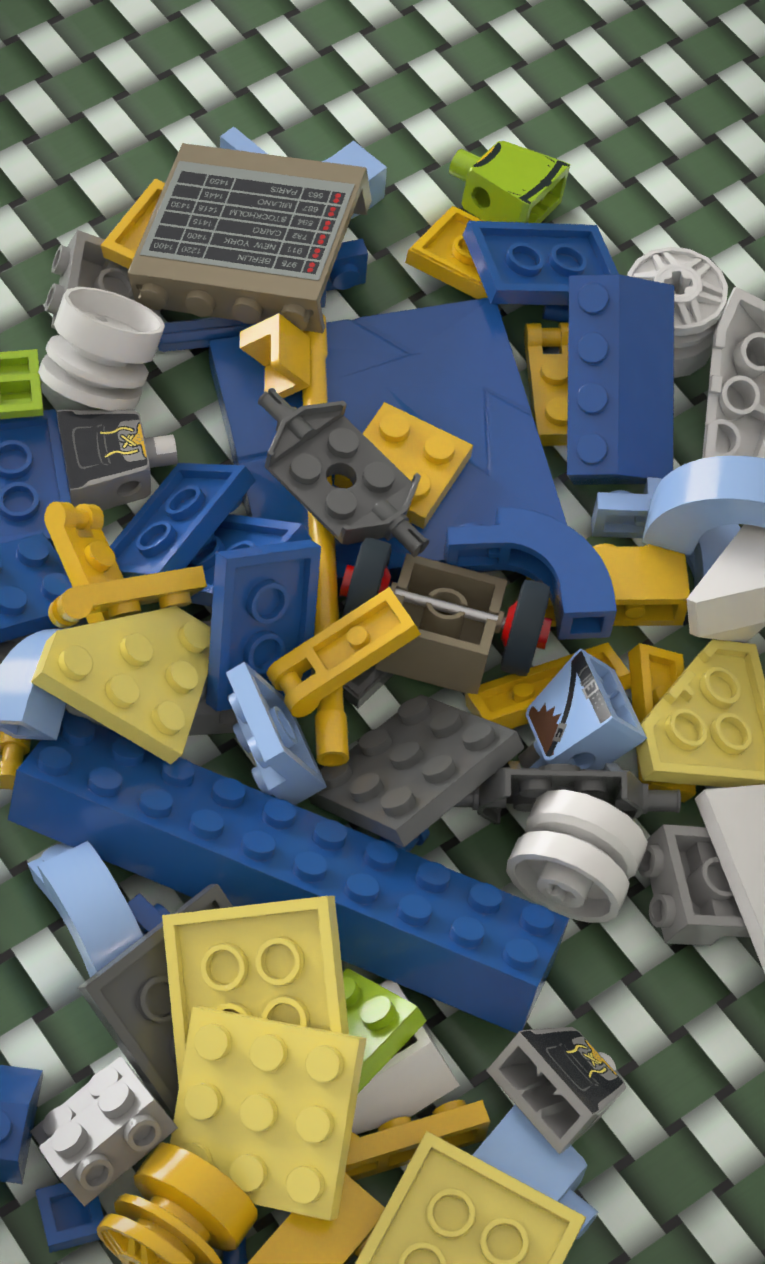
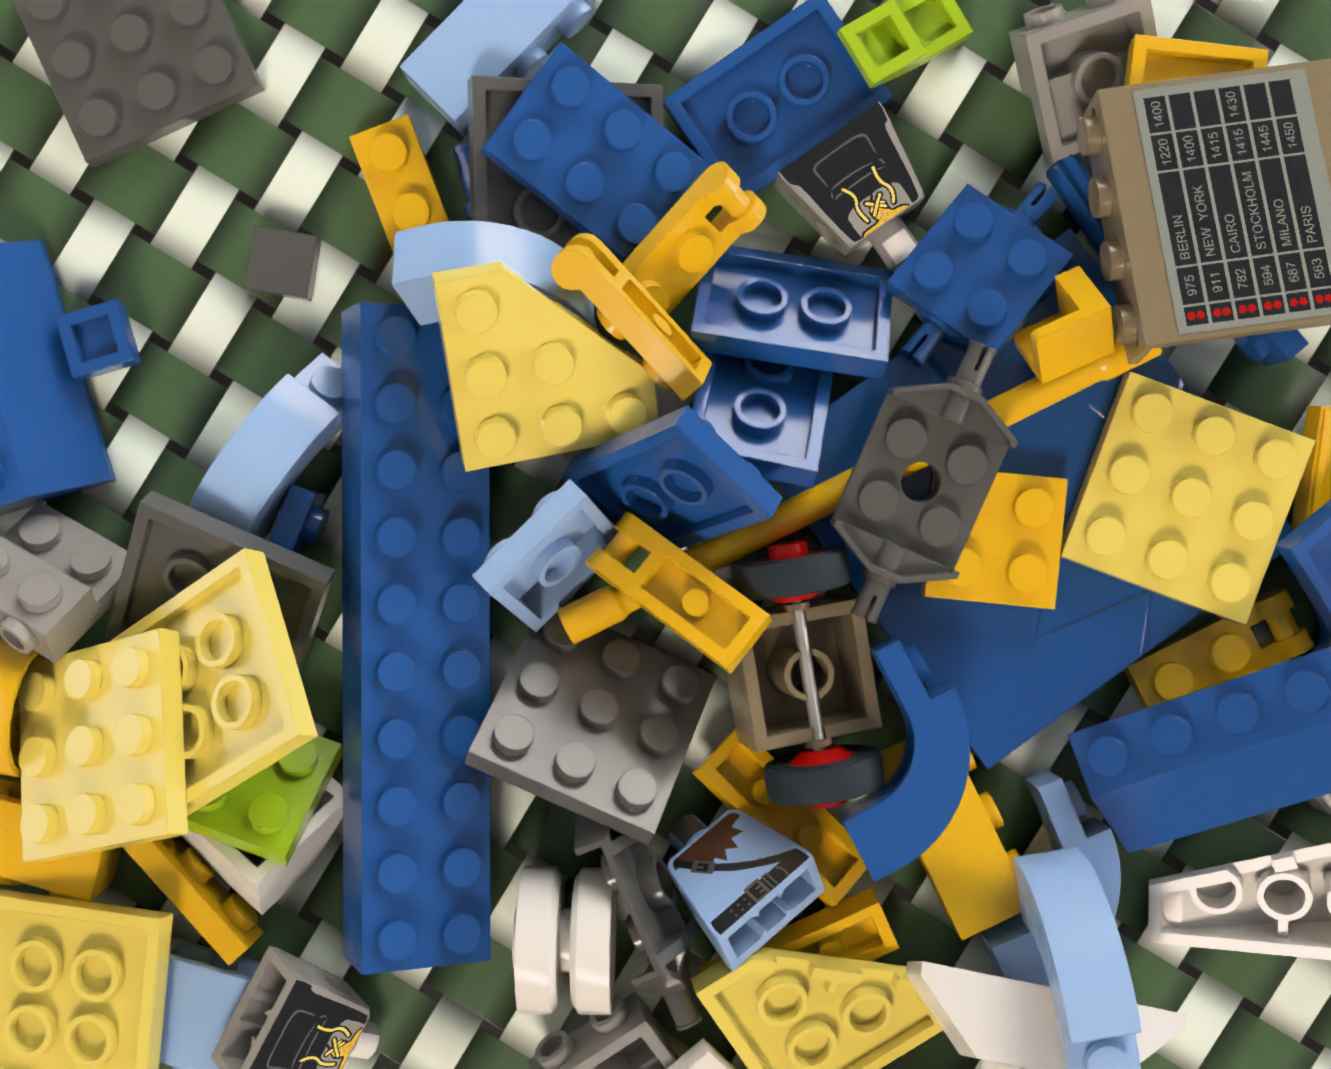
camera: 70 degrees right, 30 degrees up
white wheel [38,287,165,411] -> none
none -> blue plate [887,182,1074,368]
none -> light yellow plate [1060,371,1315,625]

